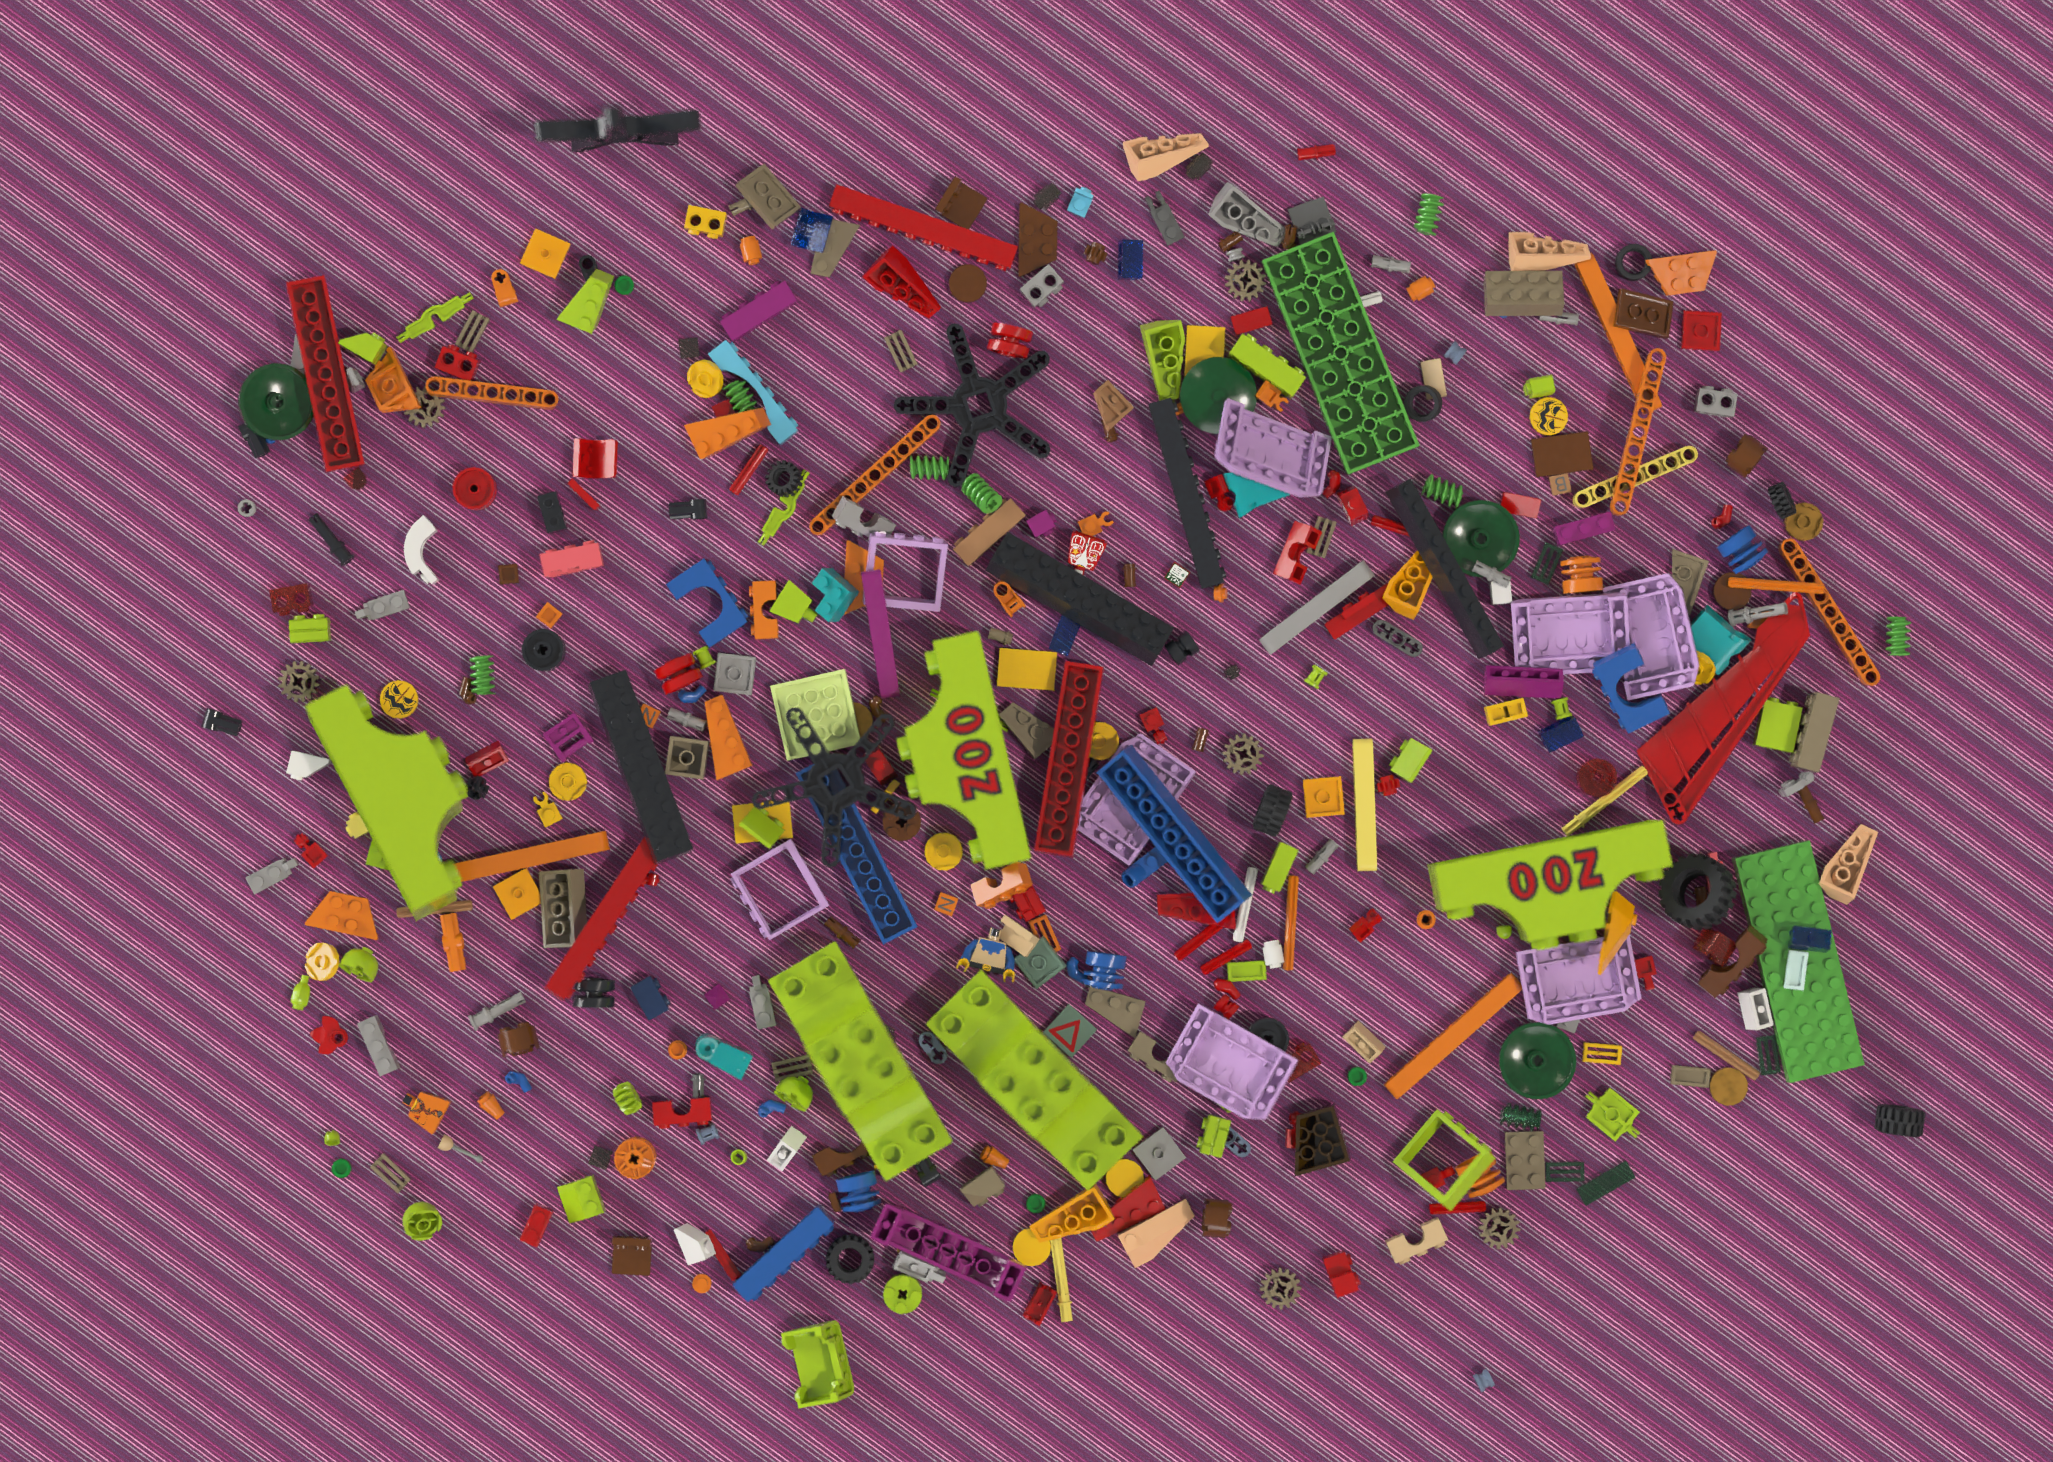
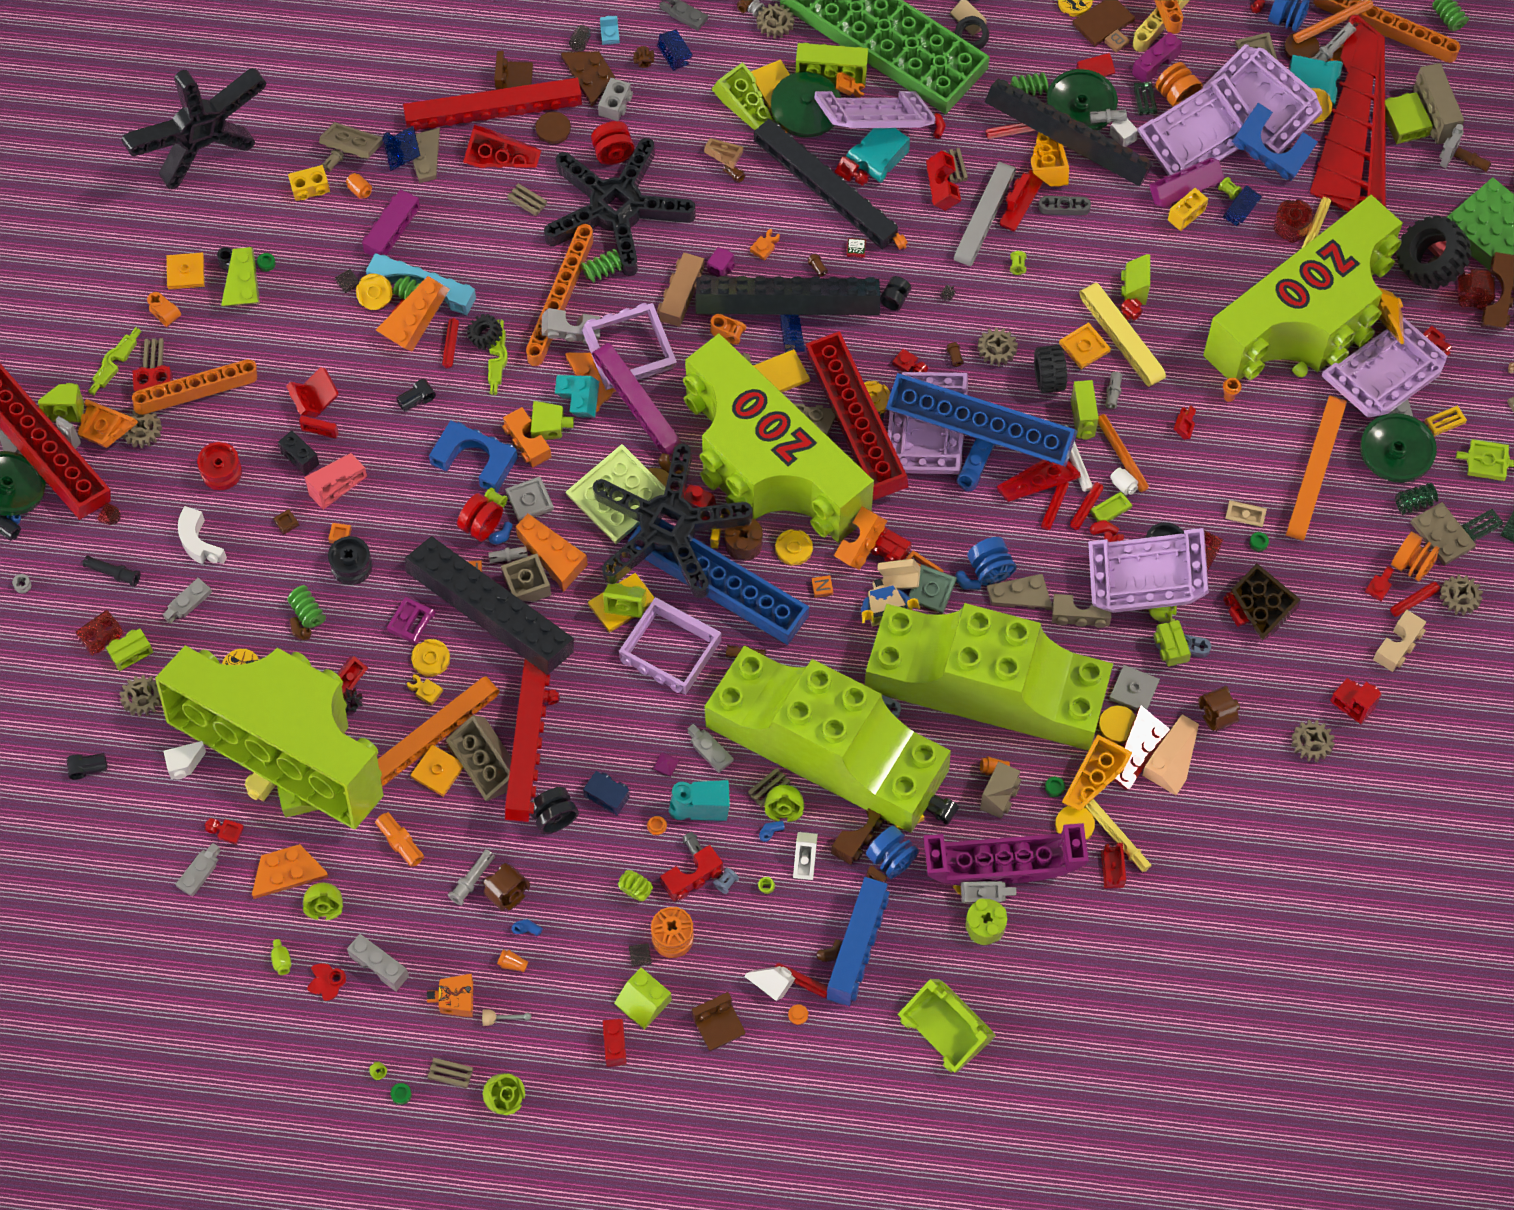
camera: 30 degrees left, 25 degrees down
yellow tile [305,943,339,981] -> none
medium nougat axle [396,900,473,918] -> none
black tyre [826,1234,874,1284] -> none
bright green piece [962,473,1002,513] -> none
red torso [1068,530,1108,575] -> none
red tile [1230,306,1273,336] -> none
red torso [1335,485,1368,526] -> none
lime window [1393,1109,1495,1211] -> none

